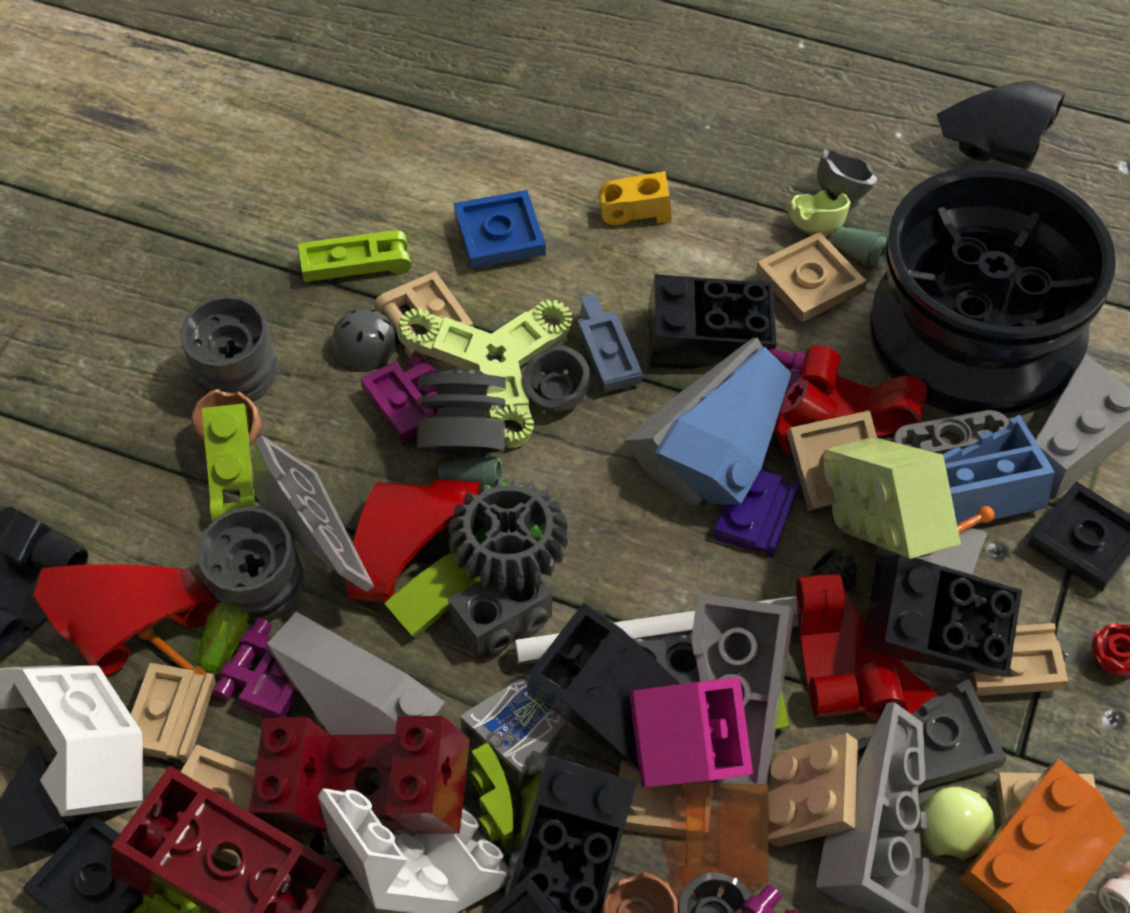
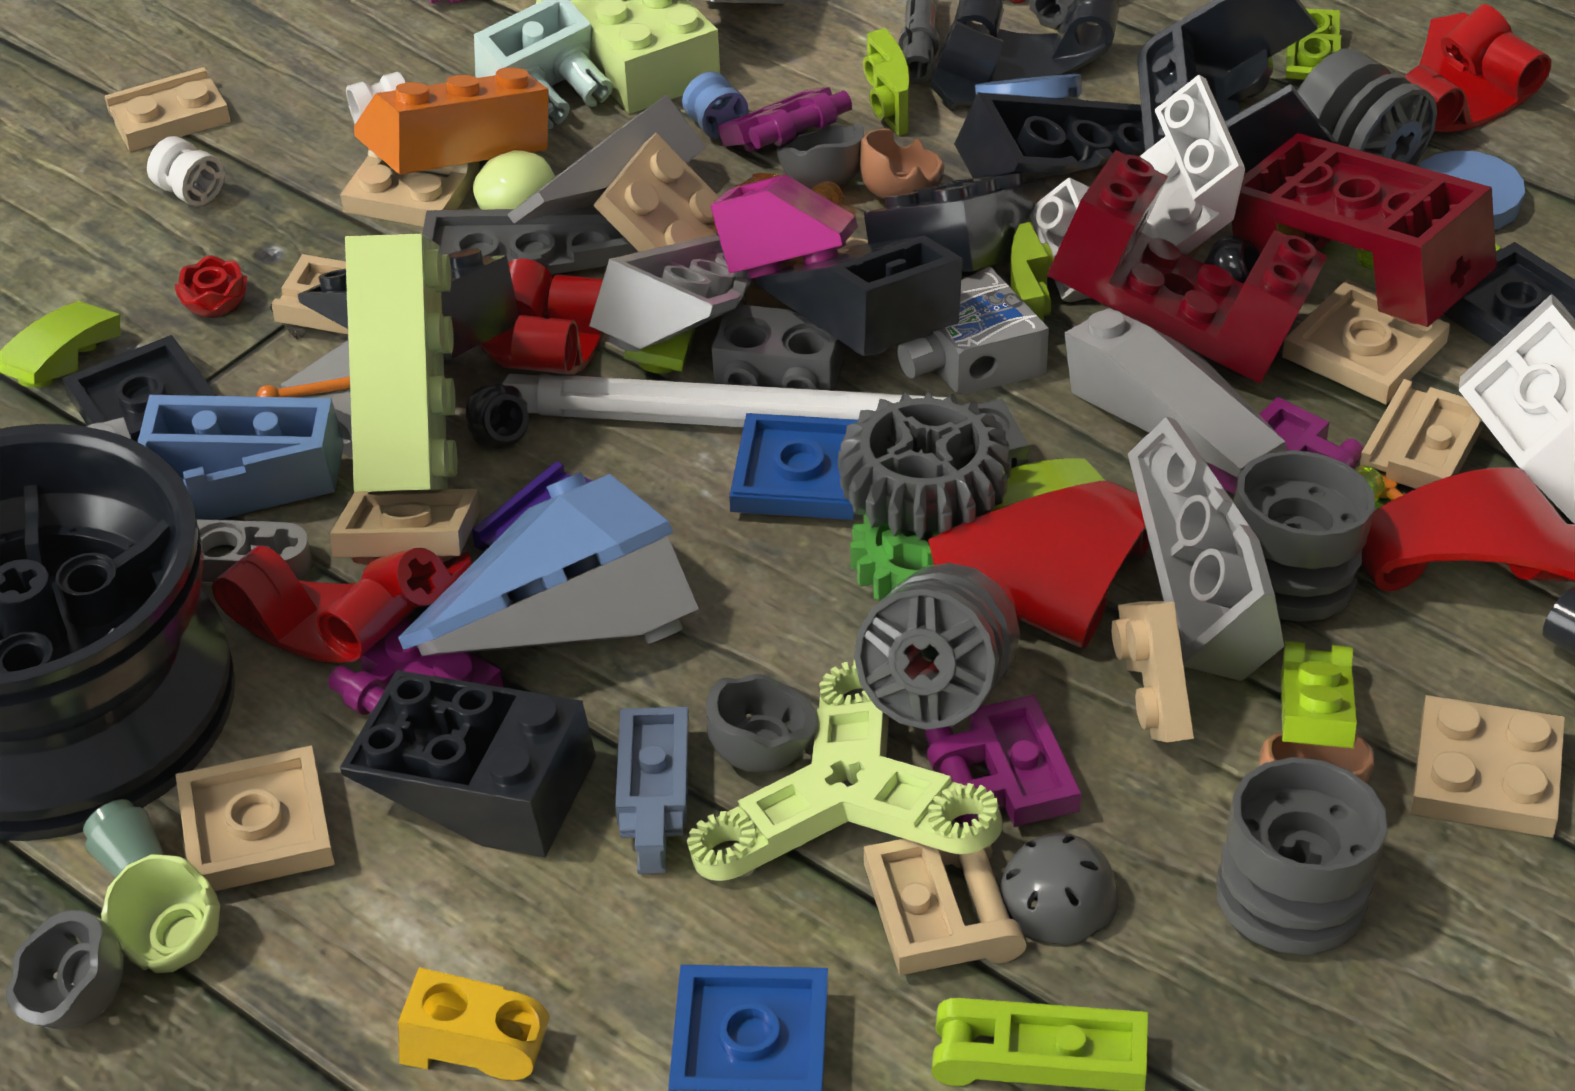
camera: 160 degrees left, 10 degrees down
none -> blue plate [729,413,858,520]
none -> tan plate [1112,601,1194,743]
none -> tan plate [1411,695,1565,838]

